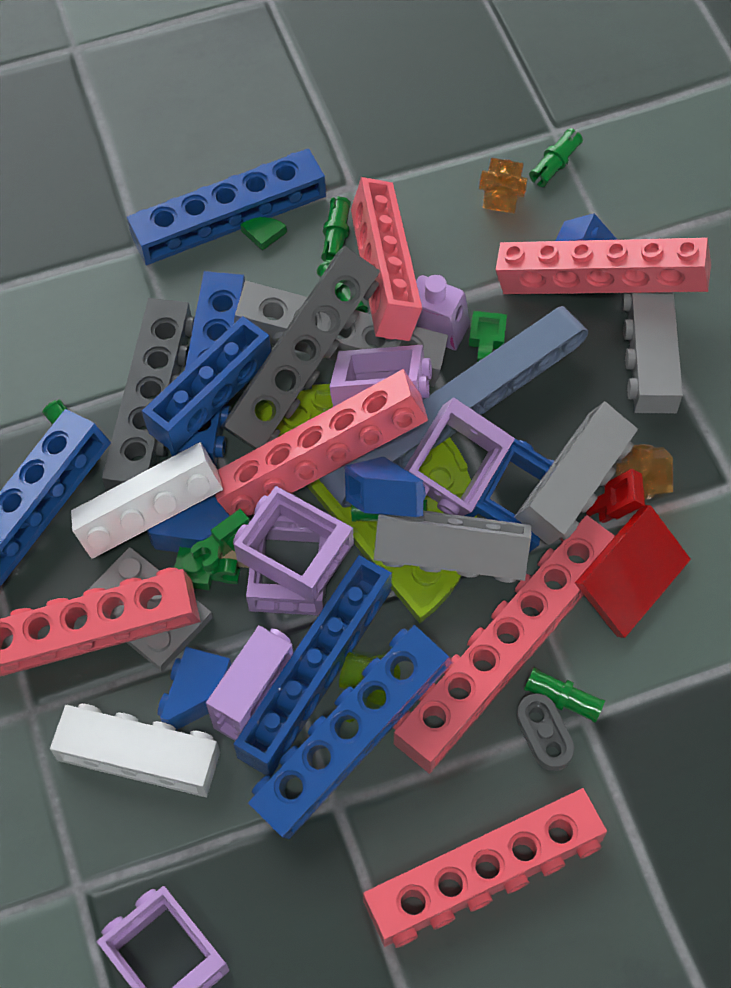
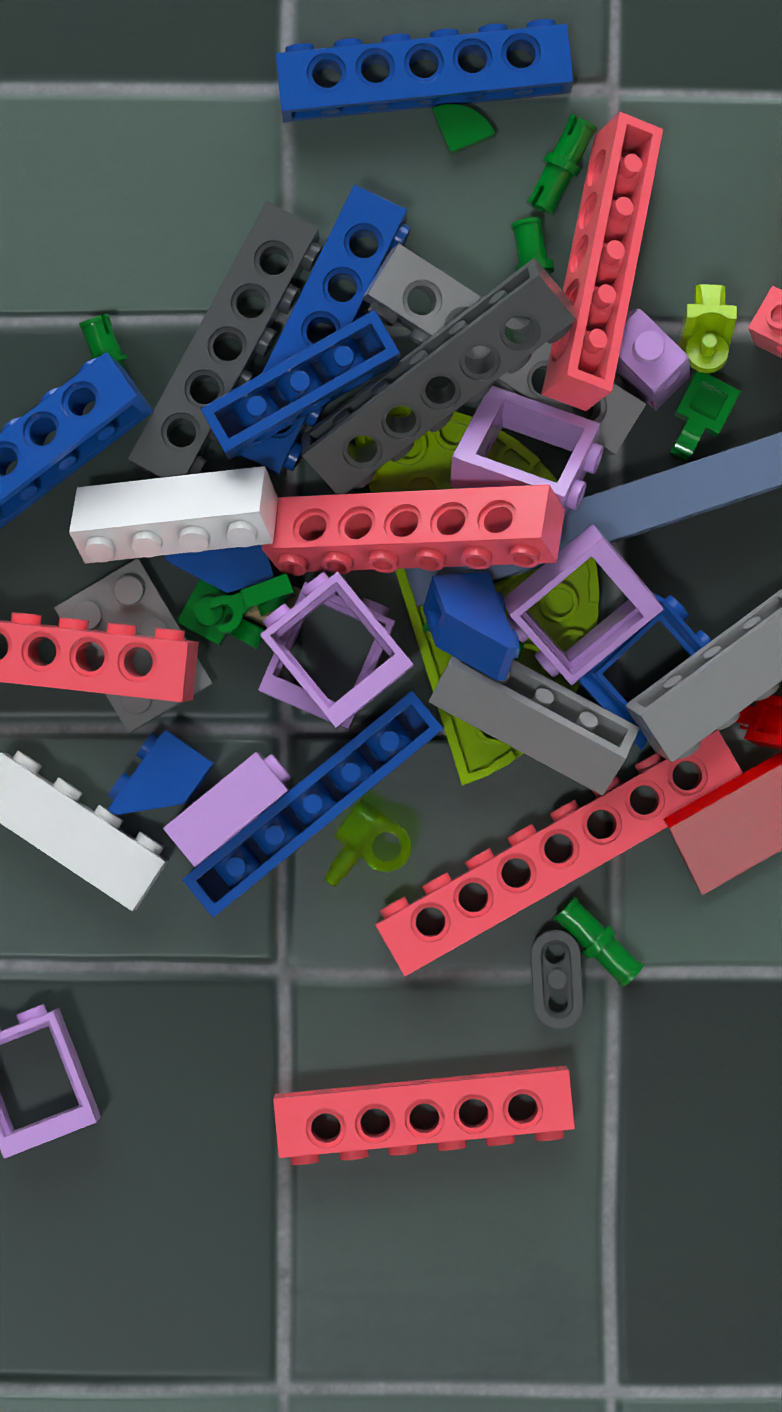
camera: 20 degrees right, 25 degrees up
blue brick [248,625,452,839] -> none
none -> lime hips [678,284,737,373]

